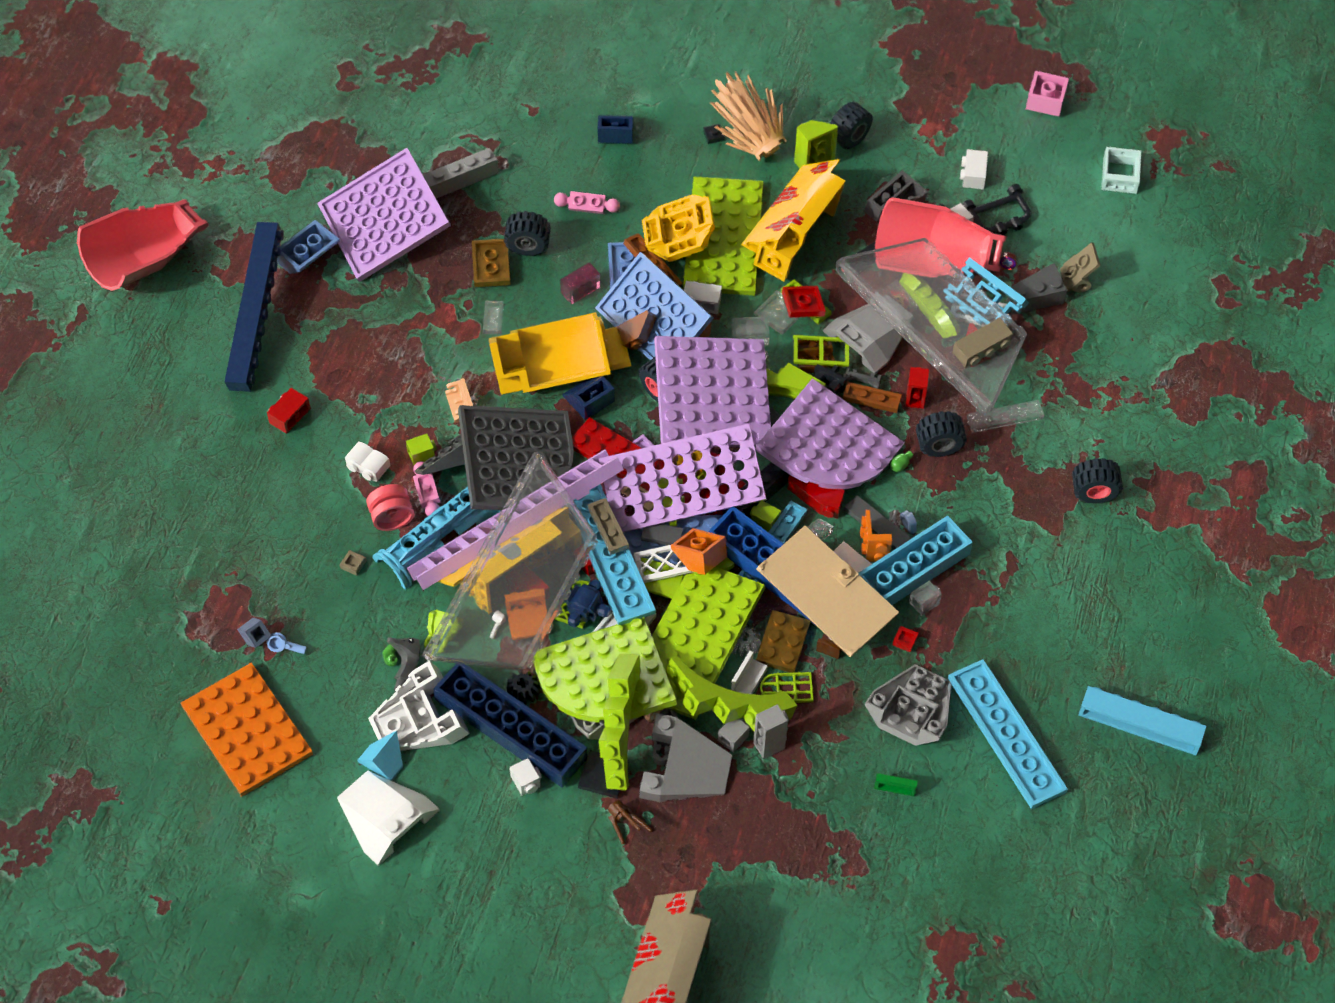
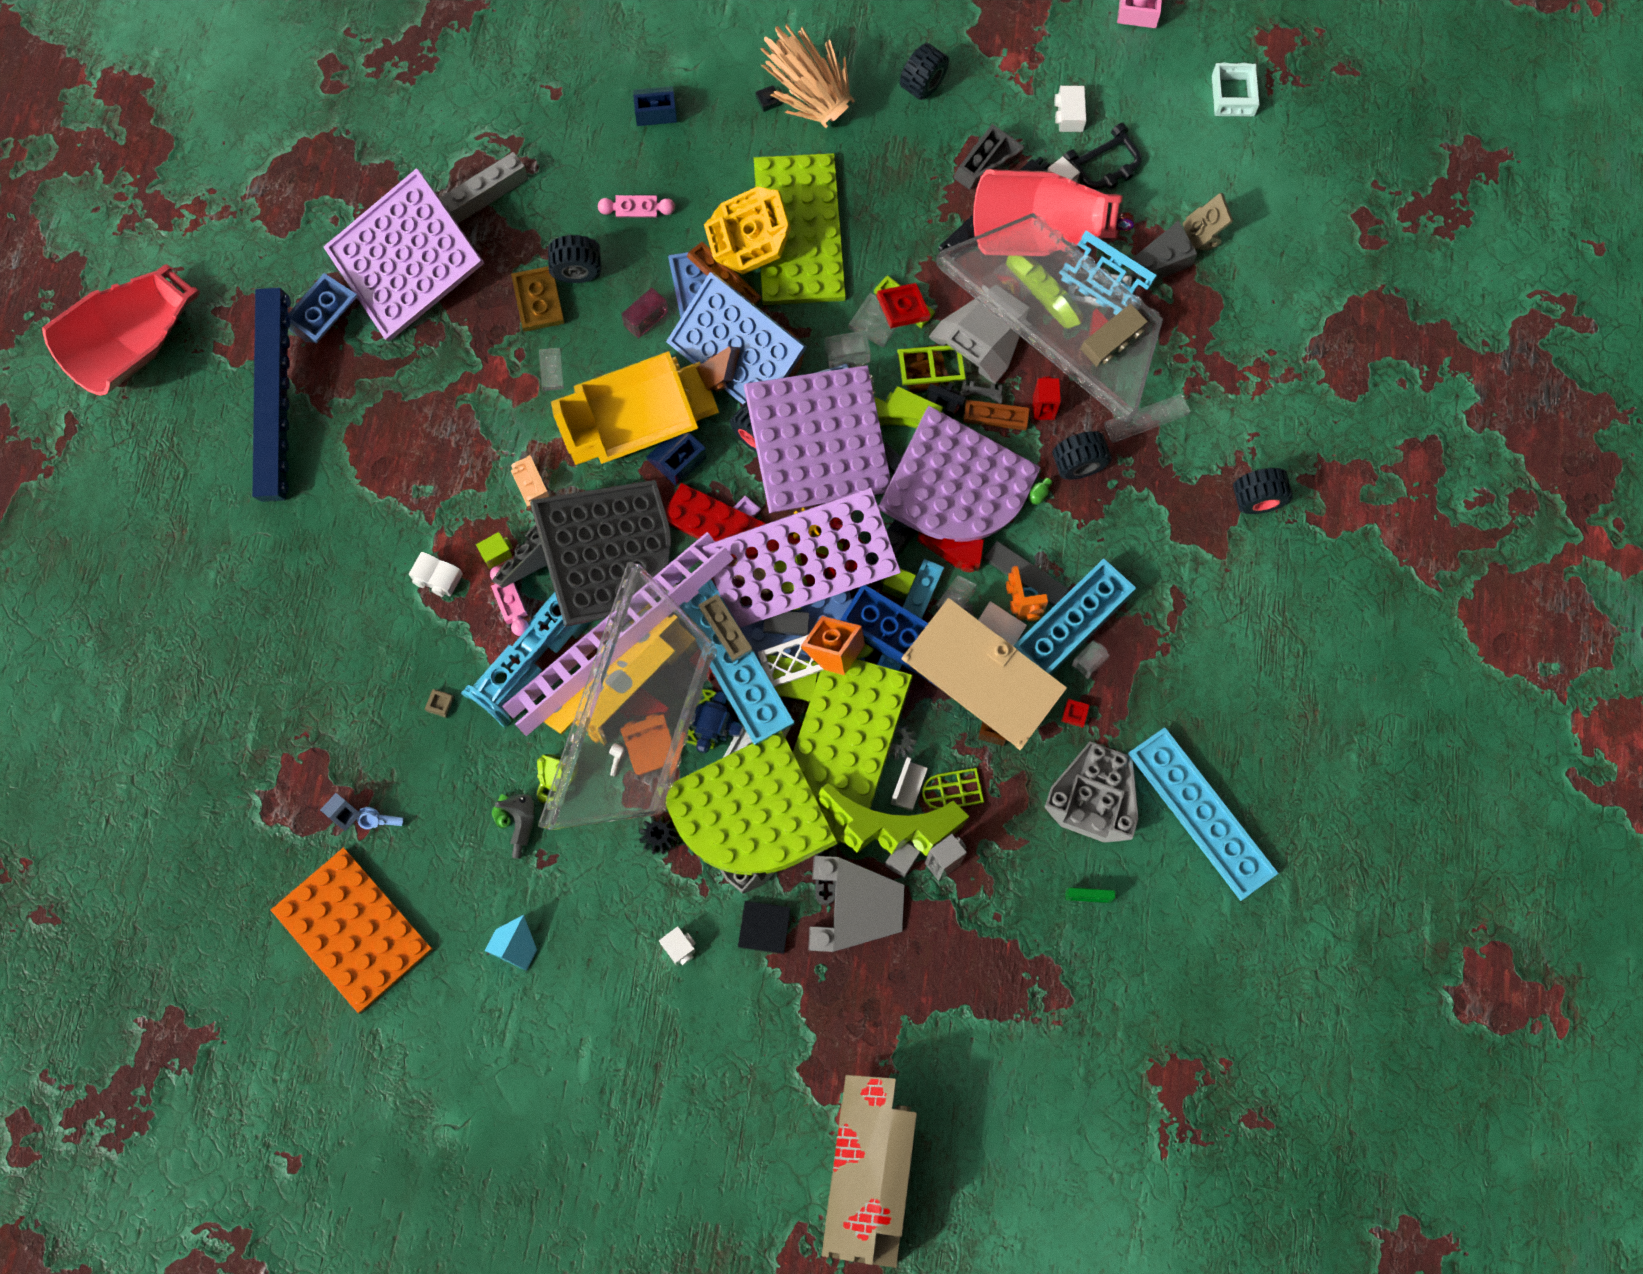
camera: 10 degrees left, 15 degrees up
red brick [267,388,311,434] -> none
white wedge [337,771,440,866] -> none
coral wheel [366,484,414,531] -> none
white wedge [369,661,470,751] -> none
dark blue brick [433,660,587,788] -> none
lime arch [599,654,641,790] -> none
reddish brown plant [608,800,653,844] -> none
white brick [684,281,722,314] -> none
yellow panel [741,159,845,281] -> none
pearl gold plate [756,610,810,673] -> none
lime slope [794,120,838,168] -> none
sand blue tile [900,510,917,535] -> none
medium azure brick [1079,686,1206,755] -> none

